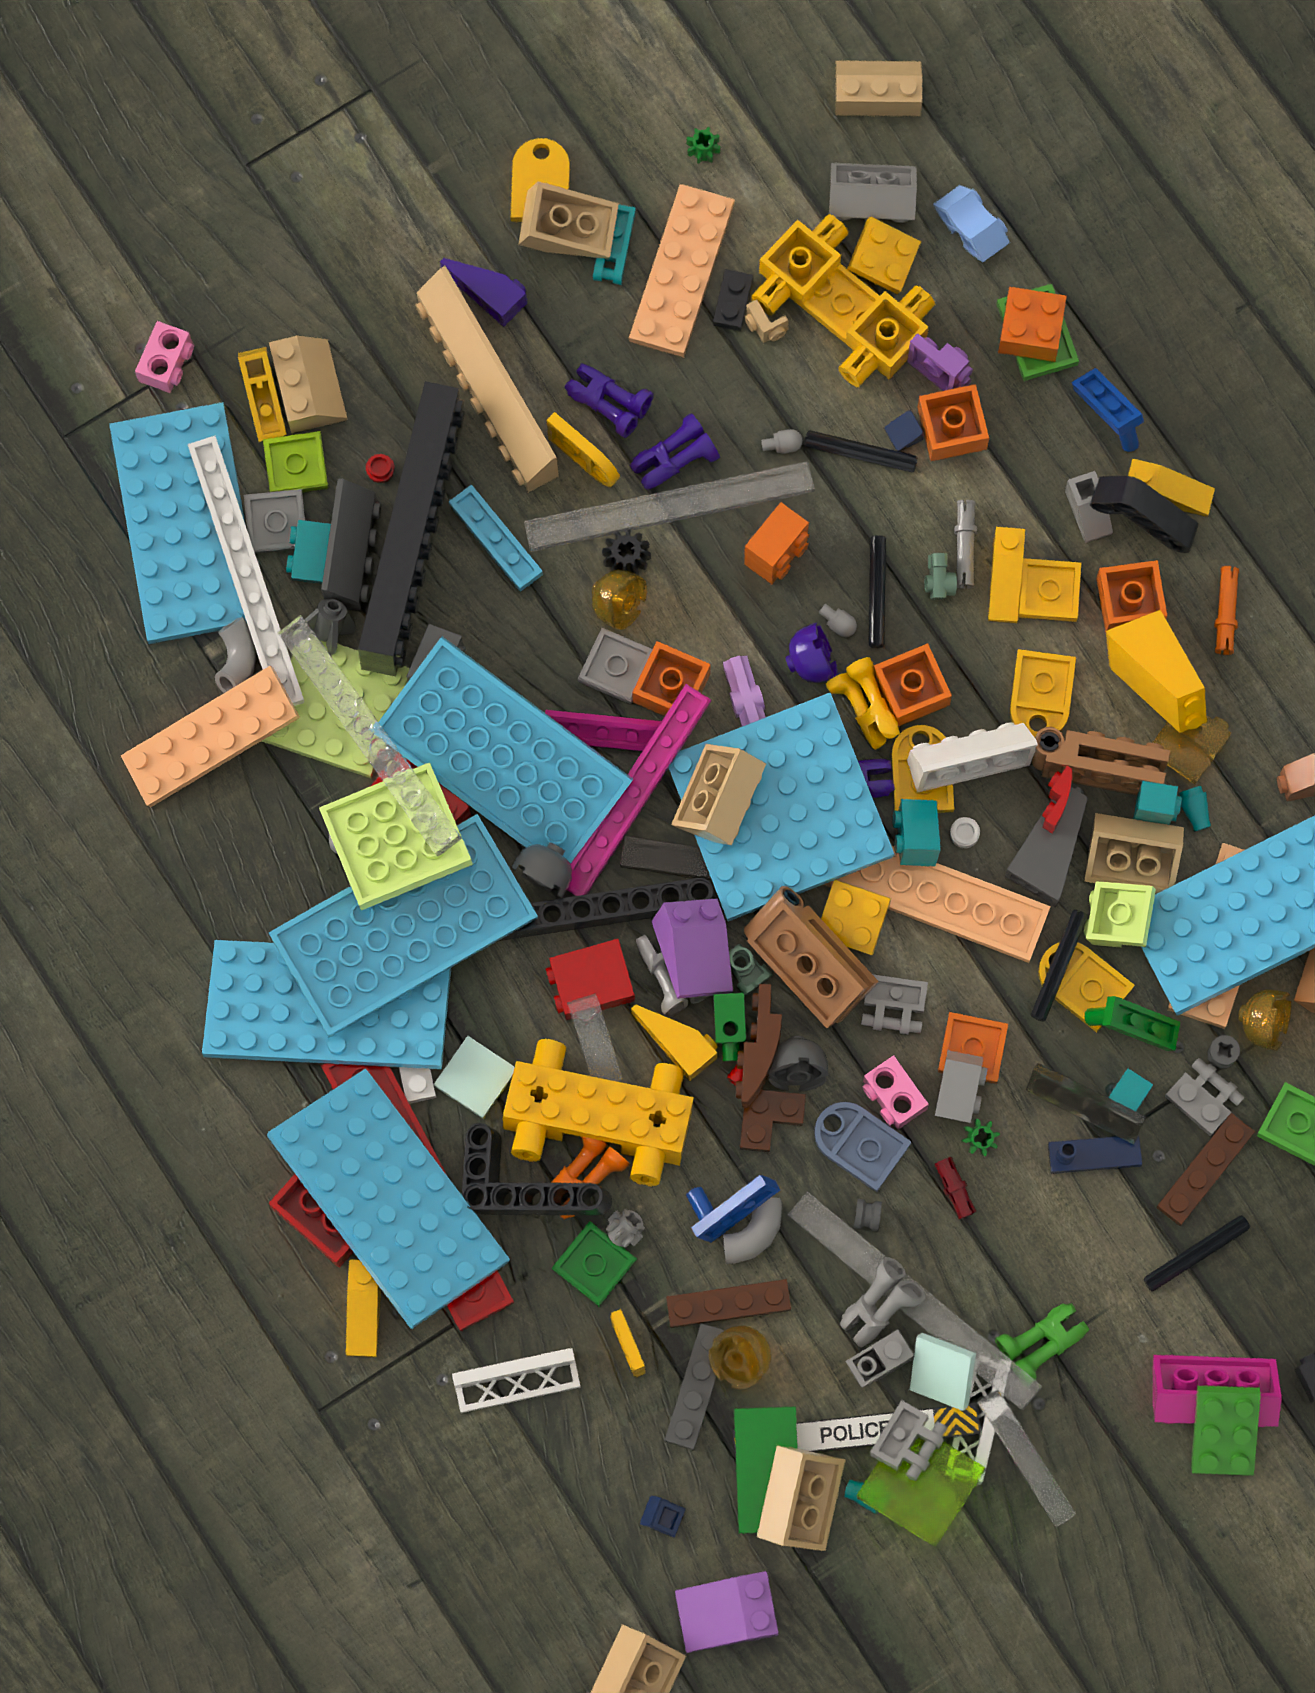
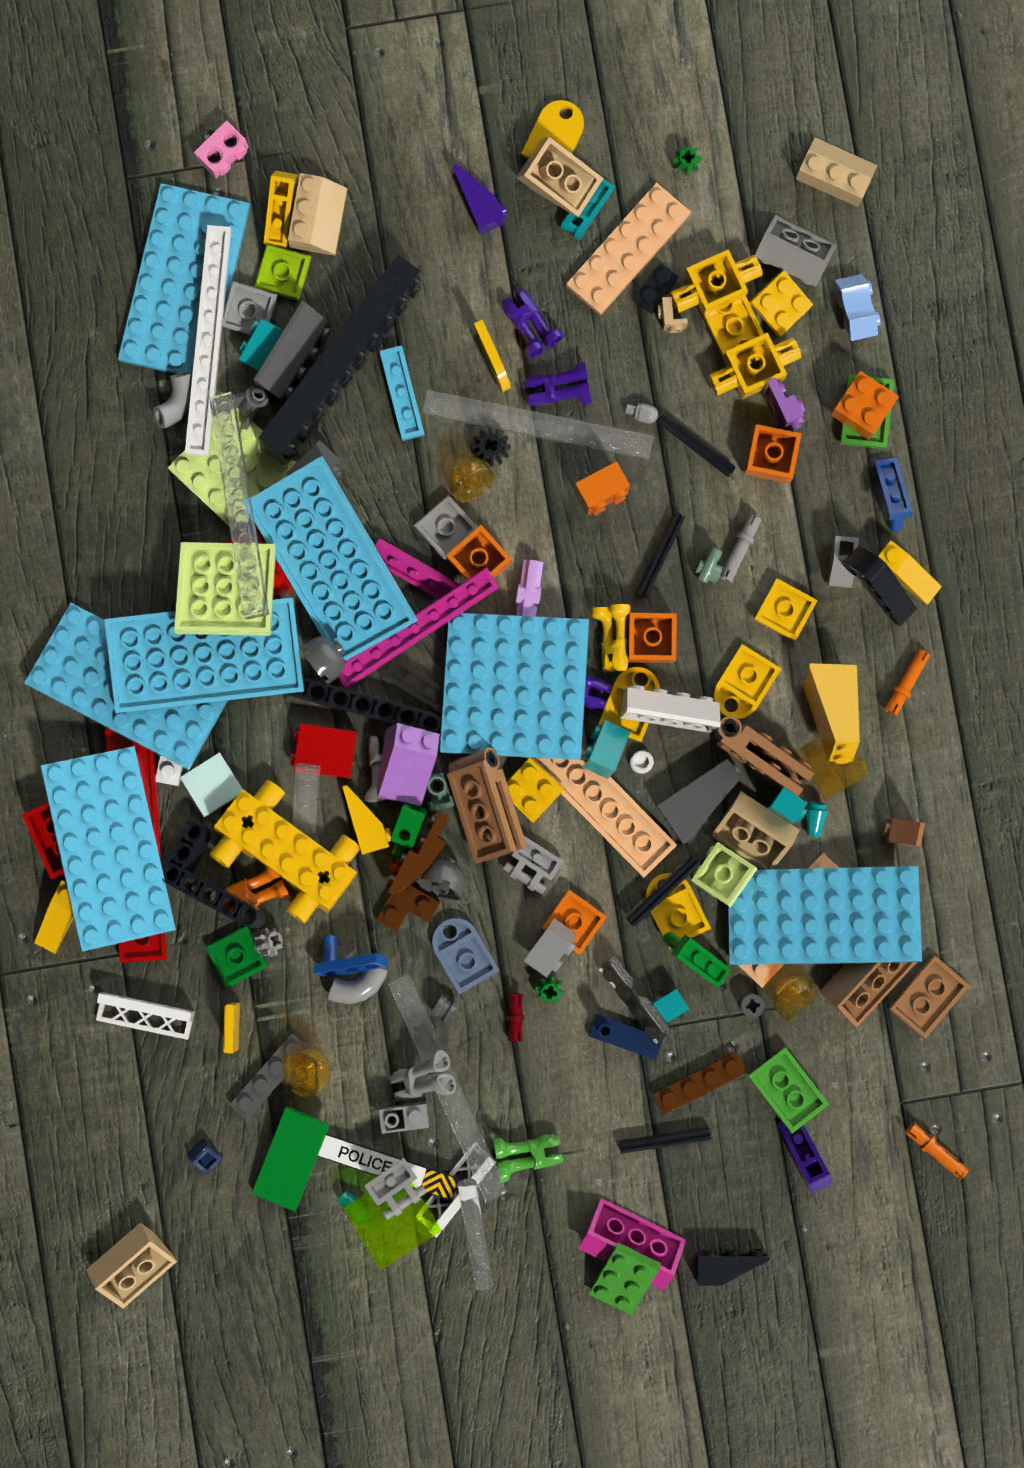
camera: 20 degrees right, 10 degrees up
light nougat plate [121,666,300,807] -> none
red plate [366,454,395,483] -> none
tan slope [415,266,559,493] -> none
reddish brown plate [666,1279,791,1328] -> none
tan slope [671,744,766,845] -> none
medium lavender slope [675,1571,778,1653] -> none
tan slope [757,1446,845,1551] -> none
dark purple cylinder [785,622,838,683] -> none
light grey cylinder [819,604,857,637] -> none
bright pink brick [862,1055,929,1130] -> none
dark blue slope [884,410,924,452] -> none
light aqua tile [910,1333,976,1411] -> none
yellow slope [988,527,1025,623] -> none
red slope [1042,766,1072,834] -> none
orange brick [1096,560,1167,632] -> none
light grey plate [1165,1058,1245,1136] -> none

